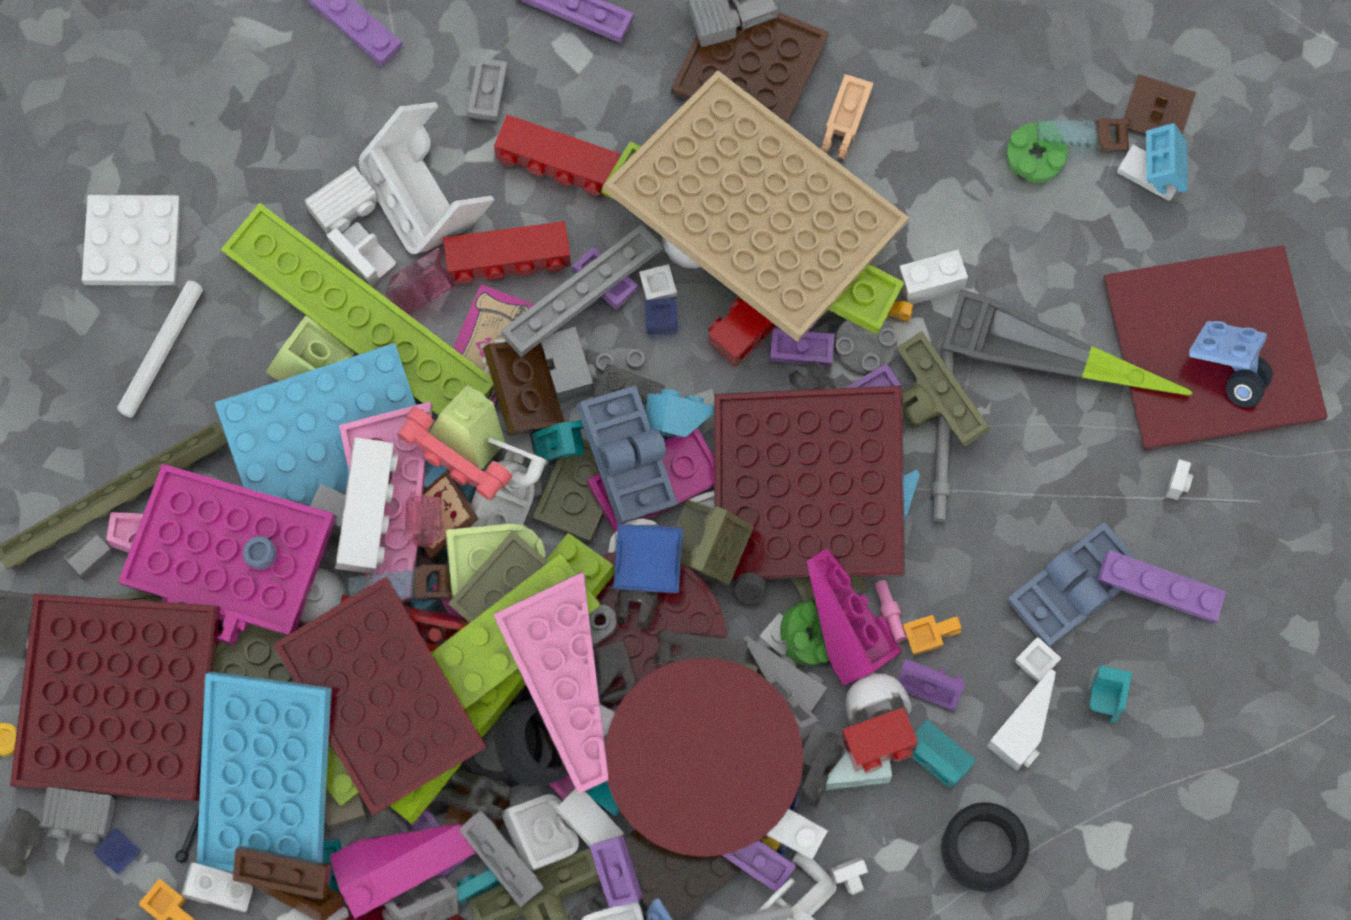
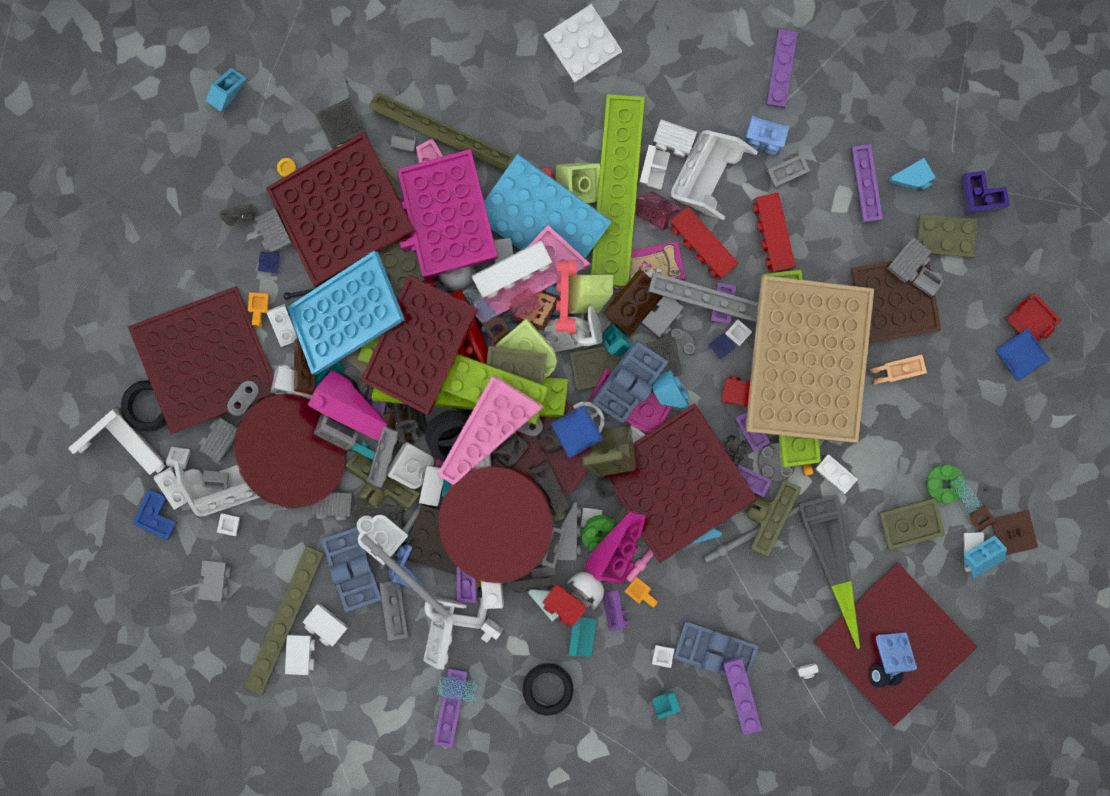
camera: 60 degrees right, 15 degrees up
white axle [117,280,203,418] -> none
reddish brown plate [233,846,331,900] -> none
sand blue tile [243,536,277,570] -> none
medium lavender plate [589,835,643,908] -> none
white slope [987,669,1056,771] -> none
none -> light blue hinge [744,116,789,155]
none -> olive plate [879,497,945,550]

